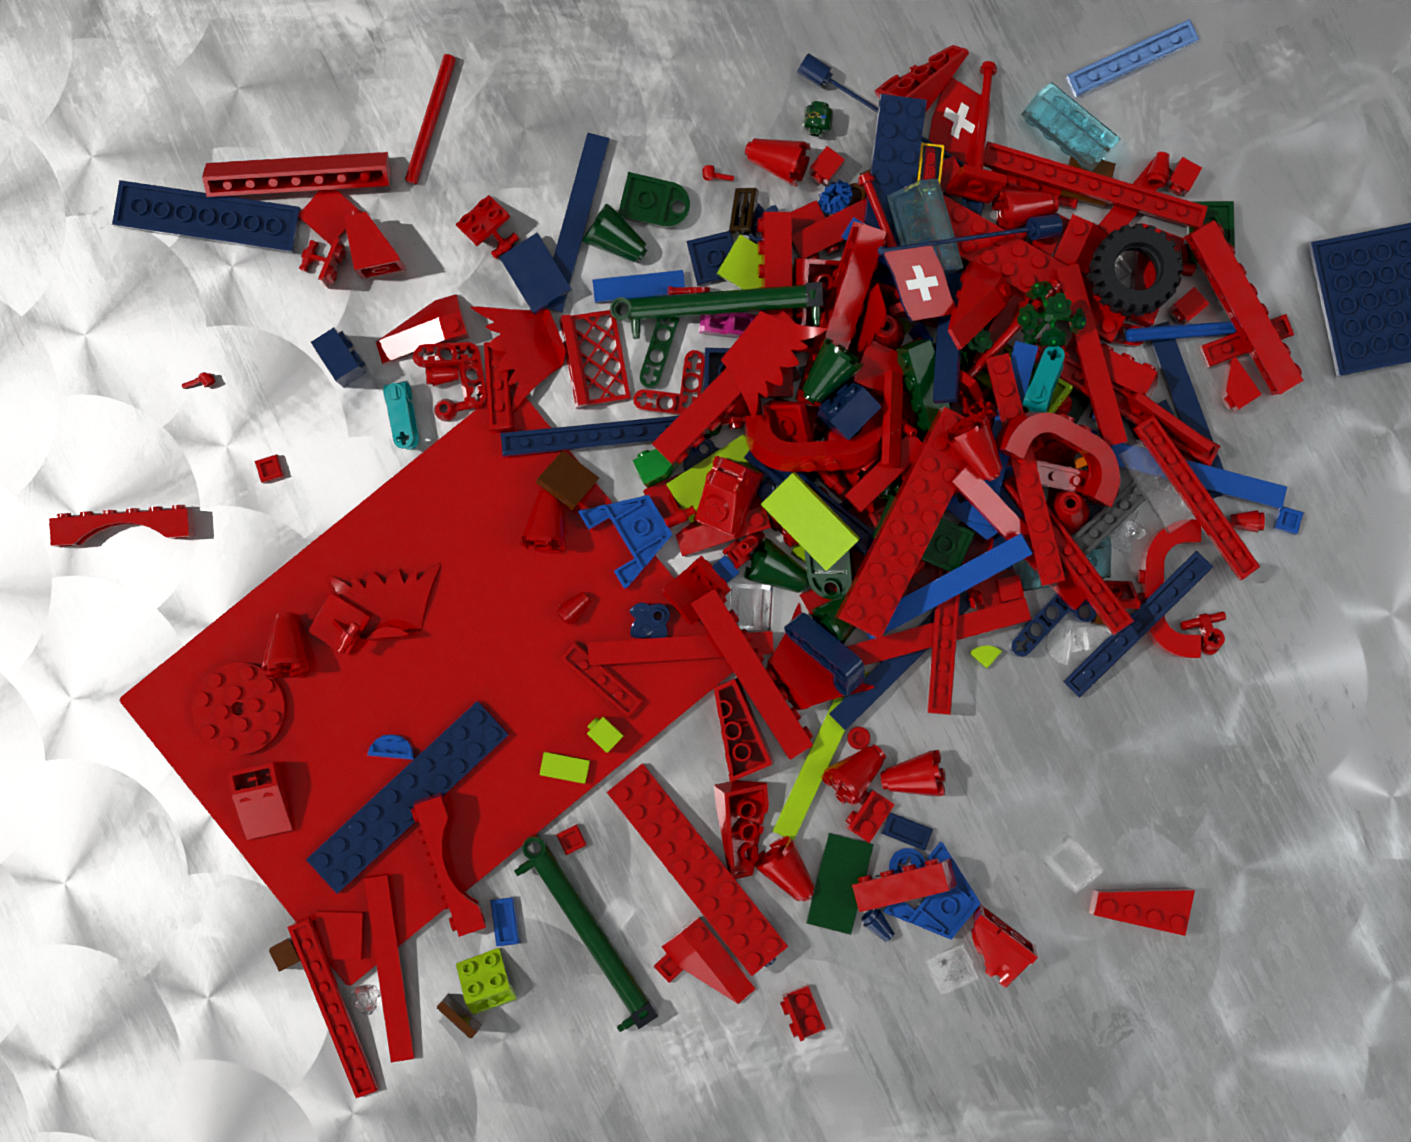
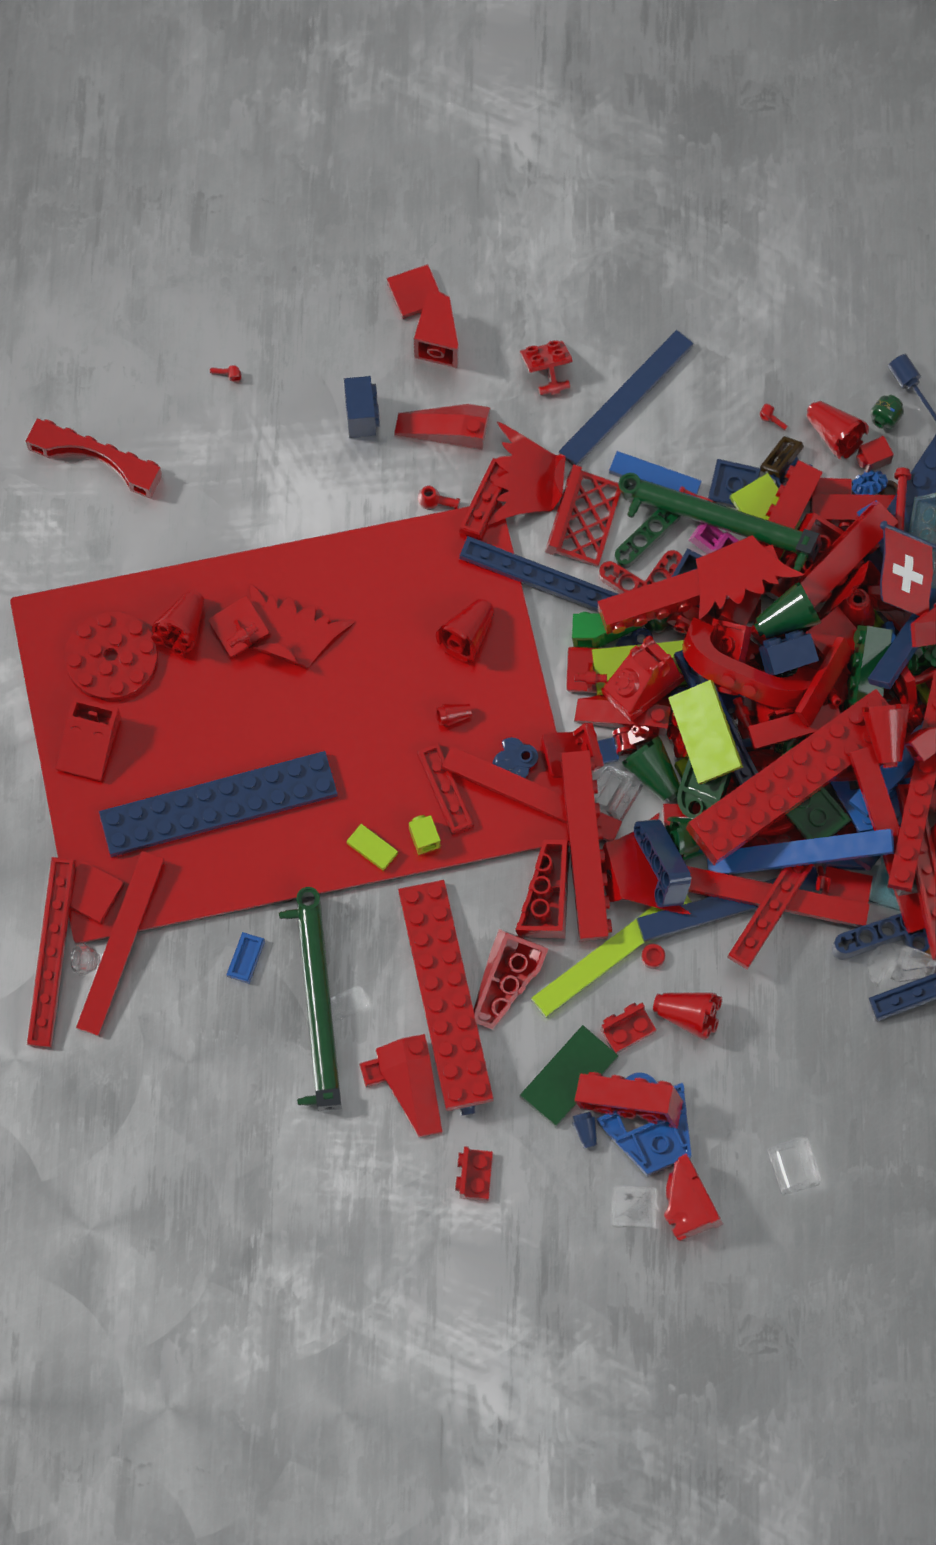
camera: 25 degrees right, 15 degrees down
dark blue plate [112,180,301,253] -> none
red brick [202,152,391,197] -> none
red tile [255,454,285,483] -> none
reddish brown piece [269,937,300,972] -> none
red plate [299,237,347,288] -> none
blue tile [367,734,414,760] -> none
teal piece [383,381,420,450] -> none
red axle [405,54,456,184] -> none
red arch [411,792,486,937] -> none
red beam [412,342,487,408] -> none
red cone [425,366,459,387] -> none
reddish brown tile [437,994,482,1039] -> none
lime bracket [456,948,517,1015] -> none
dark blue tile [499,233,573,315] -> none
reddish brown tile [536,450,600,510] -> none
red tile [556,824,587,855] -> none
blue wing [578,495,673,589] -> none
dark green cone [582,204,647,262] -> none
dark green plate [618,172,690,228] -> none
red cone [754,836,815,902] -> none
red cone [821,744,886,805] -> none
dark blue tile [881,812,933,851] -> none
lime tile [969,645,1002,668] -> none
red tile [995,575,1024,603] -> none
red wedge [1089,887,1195,936] -> none

